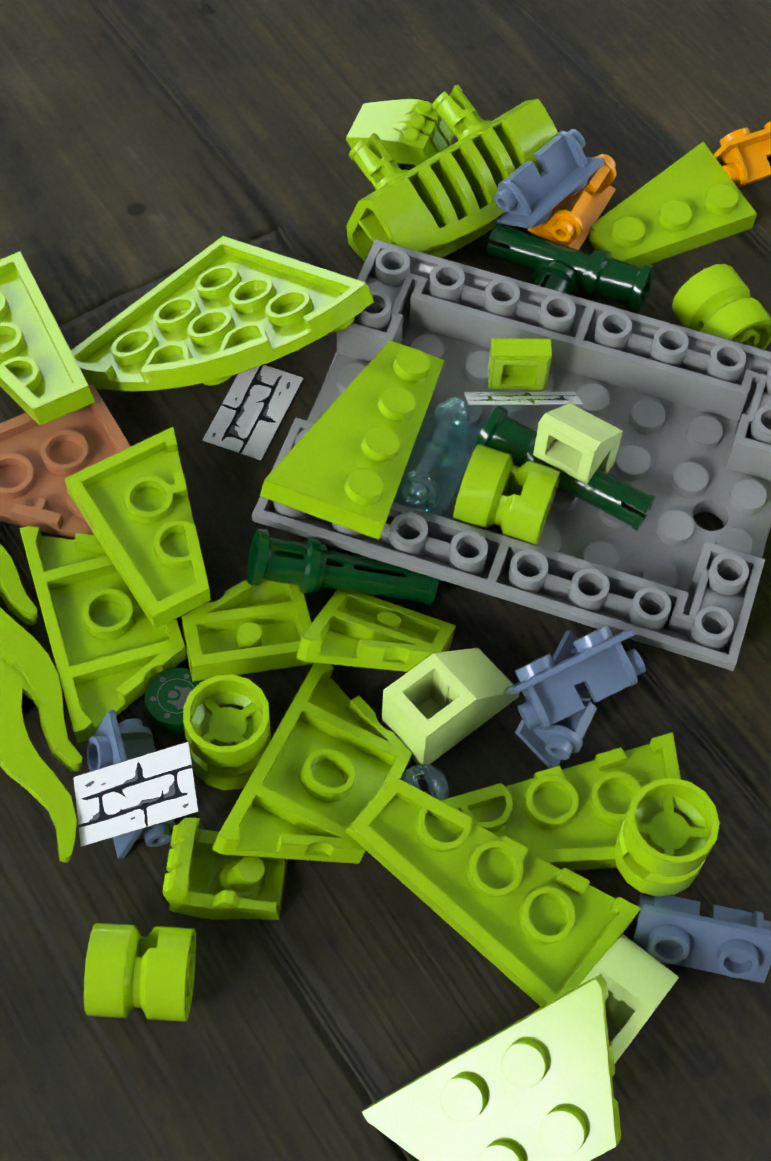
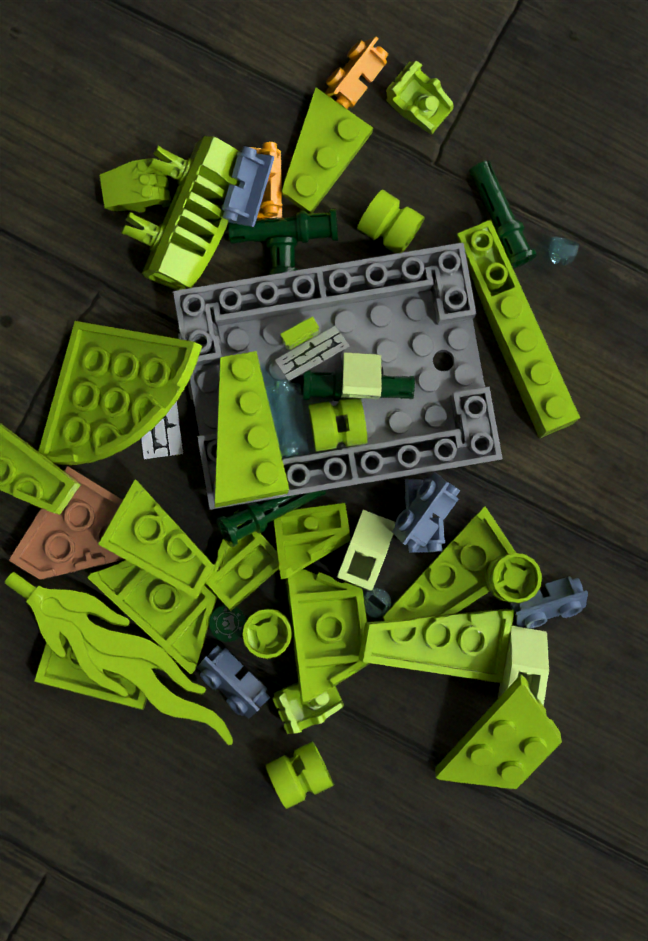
camera: 30 degrees left, 25 degrees up
white sticker [73,742,198,847] -> none

